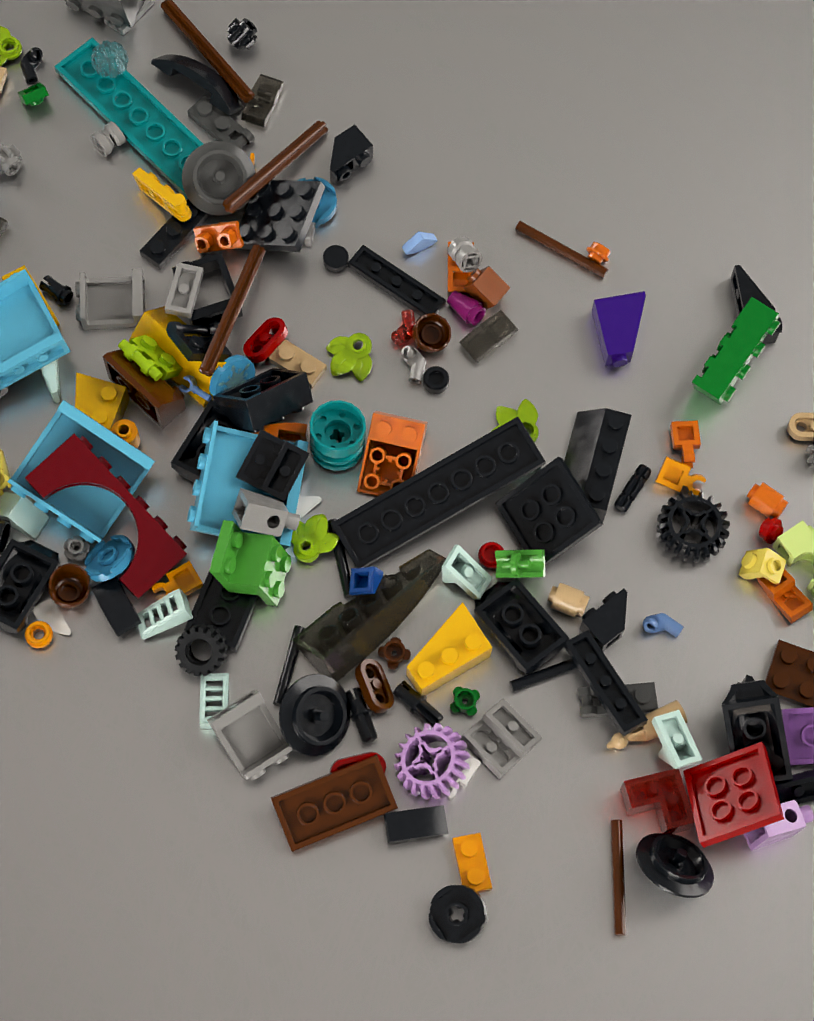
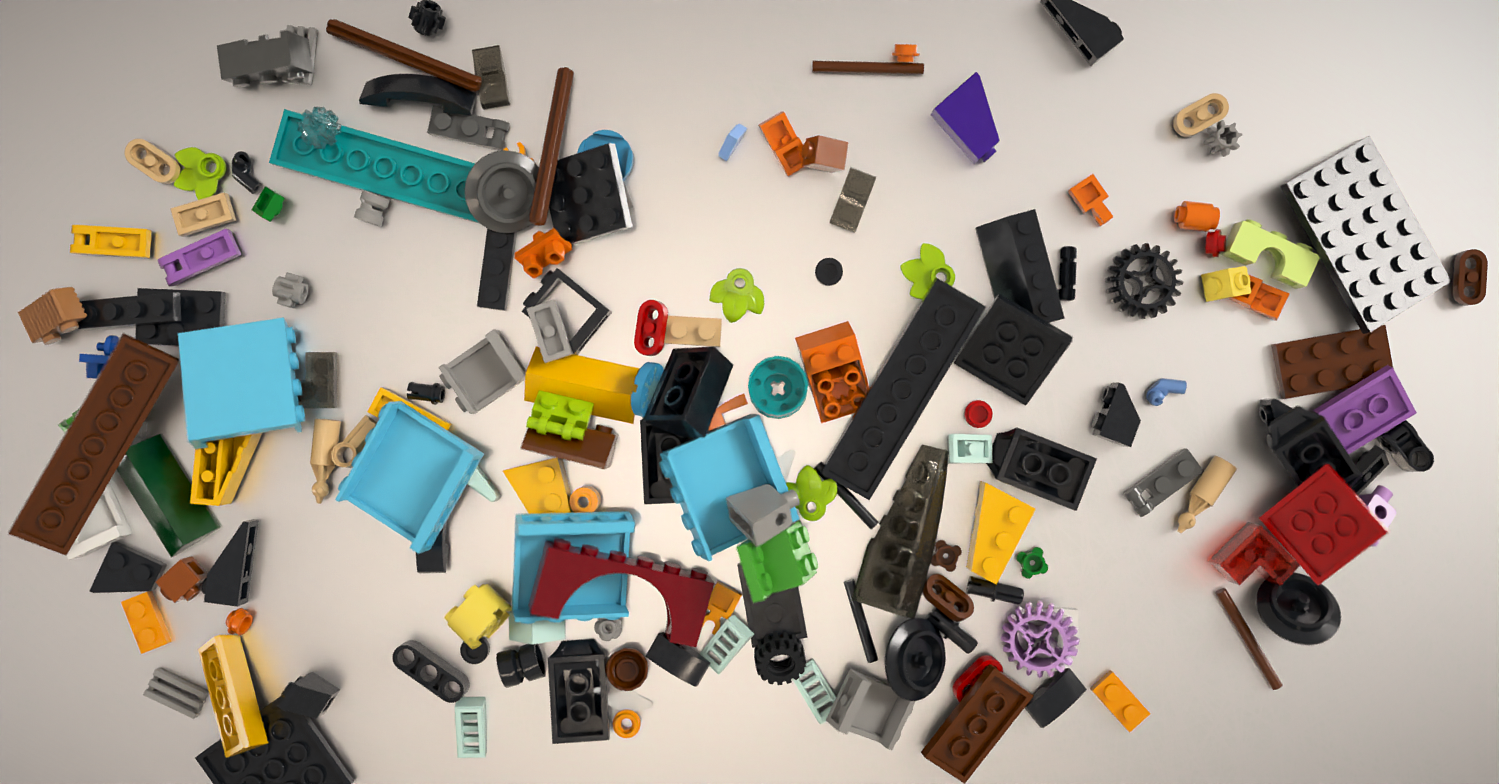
camera: 25 degrees left, 20 degrees up
dark azure tile [84,535,135,582] -> none
yellow plate [132,167,192,222] -> none
black plate [166,321,232,362] -> none
medium blue hand [179,375,212,402] -> none
reddish brown axle [199,245,266,377] -> none
black slope [235,429,310,502] -> none
black tile [323,245,349,272] -> none
black slope [330,124,373,185] -> none
black tile [348,245,446,316] -> none
blue slope [349,566,384,596] -> none
clear red arm [391,309,415,345] -> none
light grey arm [401,345,426,384] -> none
reddish brown hair [412,313,451,353] -> none
black plate [429,885,488,943] -> none
magenta cone [447,291,486,325] -> none
light grey wheel [448,237,482,273] -> none
light grey slope [461,699,542,779] -> none
bright green hips [495,549,545,578] -> none
black bar [509,658,577,692] -> none
tan brick [547,583,590,617] -> none
black plate [564,630,648,736] -> none
light aqua slope [651,710,703,769] -> none
light orange plate [655,456,706,495] -> none
green wedge [692,297,780,405] -> none

